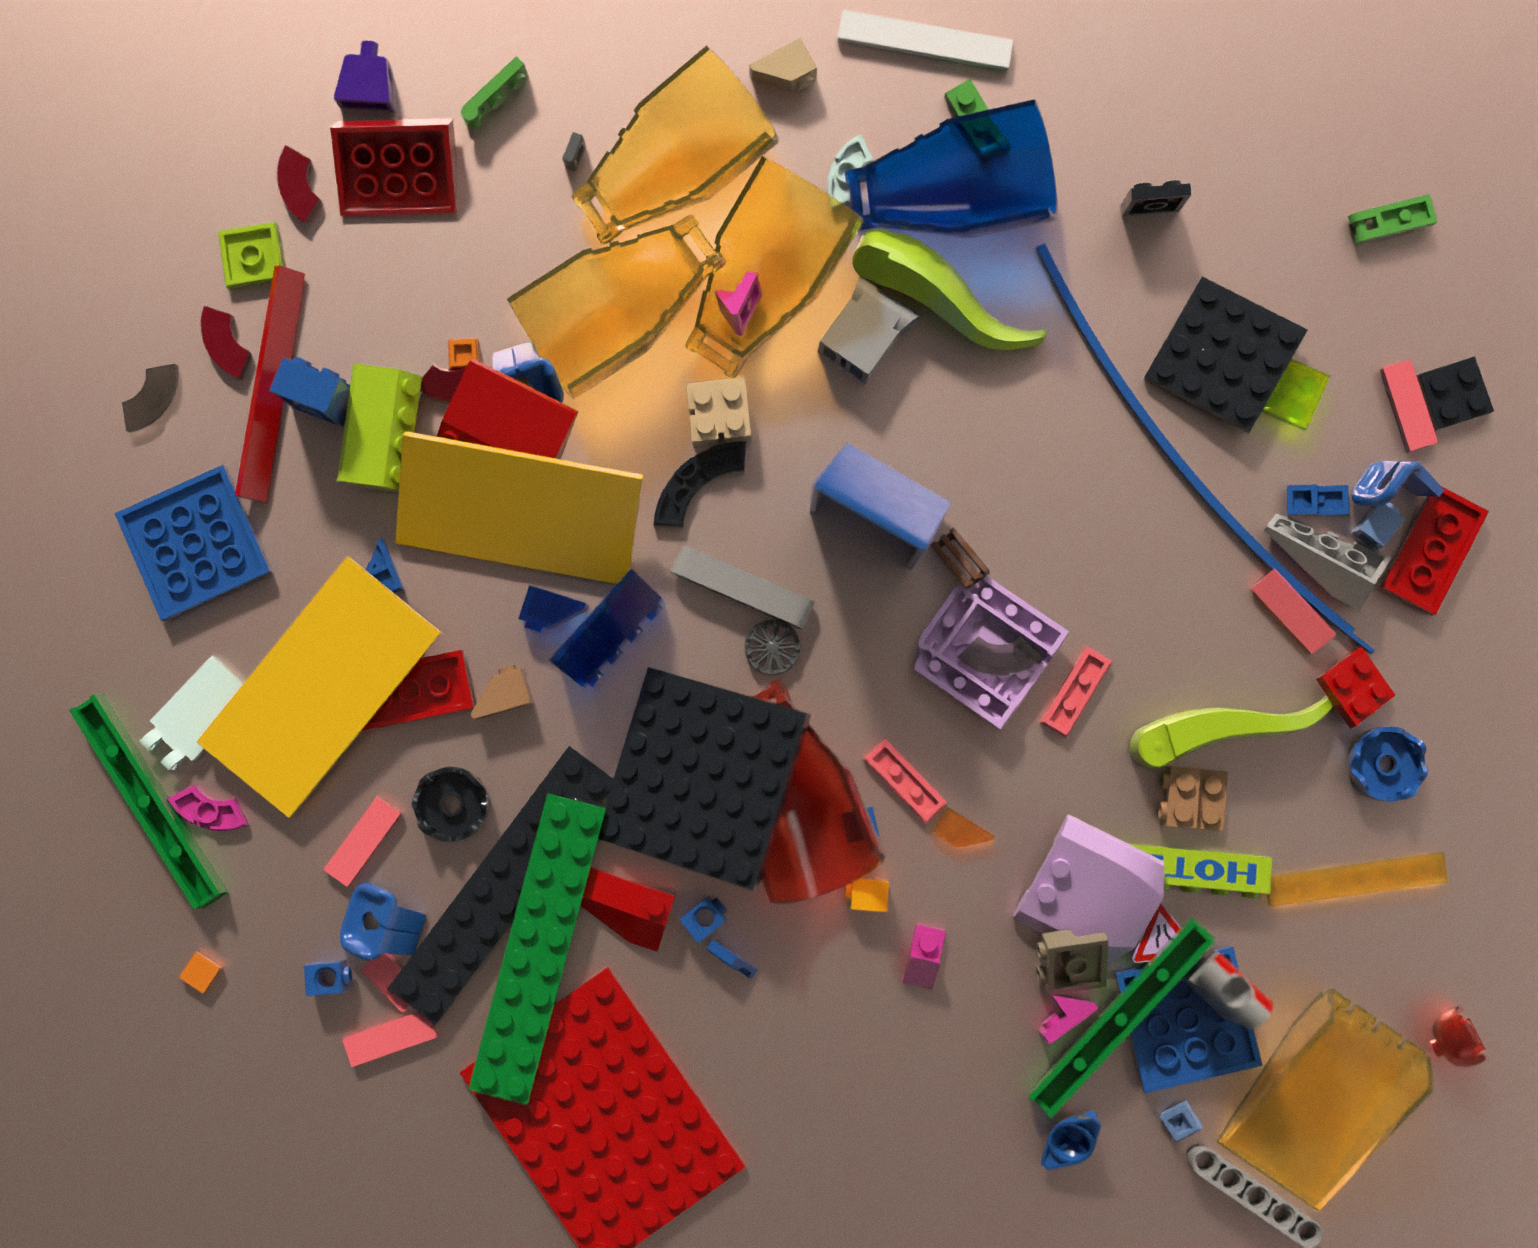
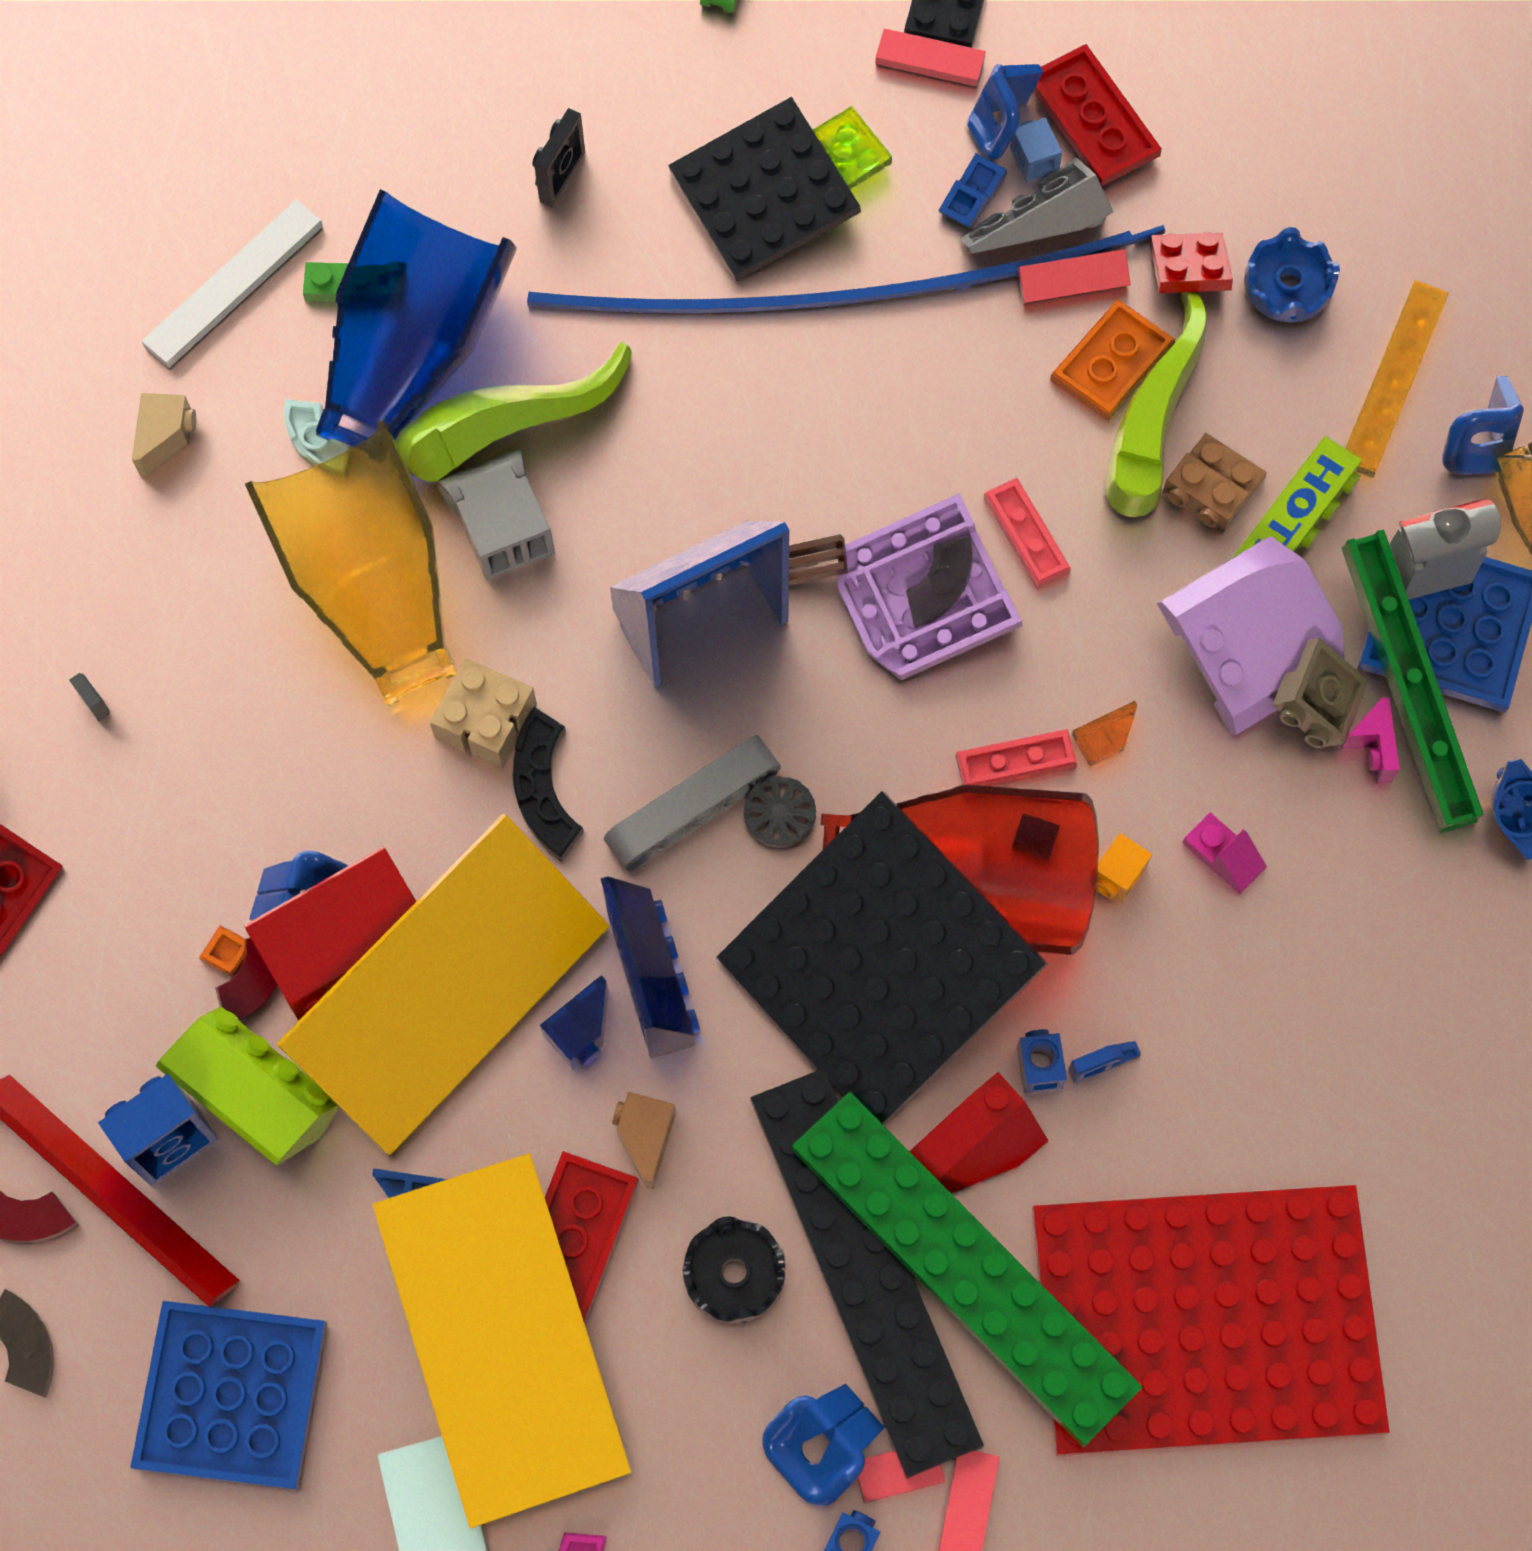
camera: 60 degrees left, 15 degrees down
coral tile [323,796,402,887] -> none
clear yellow windscreen [507,215,726,400] -> none
clear yellow windscreen [572,45,779,244] -> none
dark pink slope [715,272,763,336] -> none
piece [1132,902,1180,963] -> none
none -> orange tile [1050,299,1176,421]
none -> blue piece [1442,376,1524,475]

